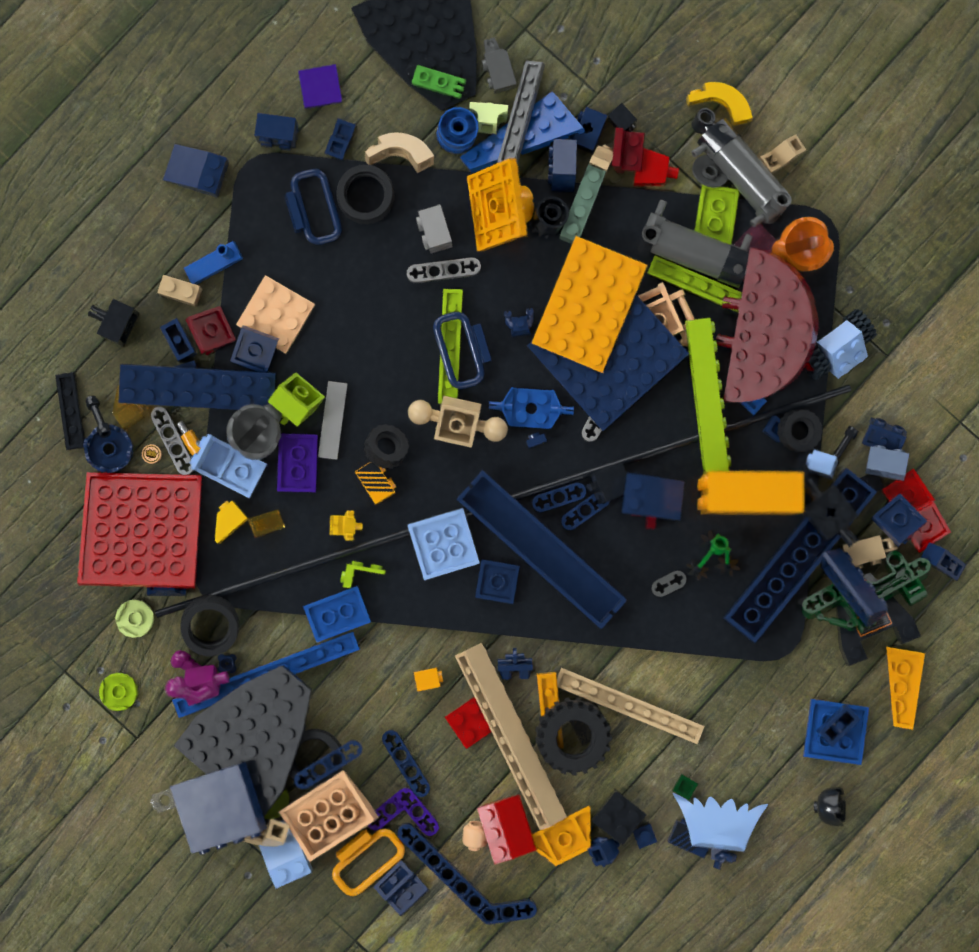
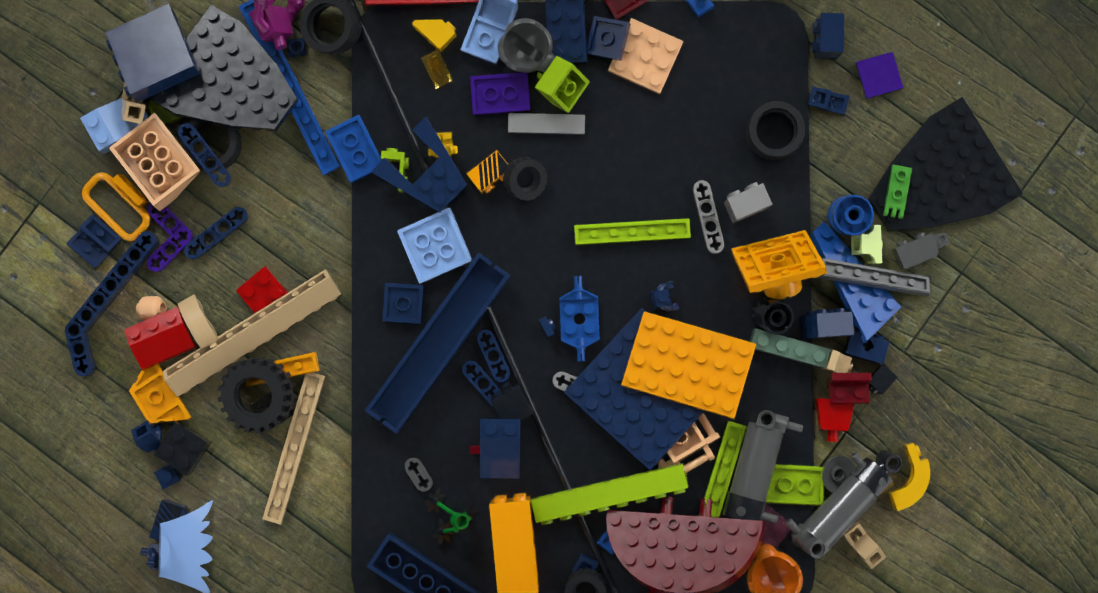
camera: 85 degrees right, 0 degrees up
dark blue bar [285,169,342,245] -> none
tan arch [365,133,434,173] -> none
tan brick [408,396,508,448] -> none
light orange brick [414,667,444,691] -> none
dark blue bar [433,312,491,389] -> none
dark blue hips [498,648,533,680] -> none
dark green plate [672,774,698,801] -> none
none -> tan brick [178,294,218,349]
none -> dark blue wing [371,117,467,213]

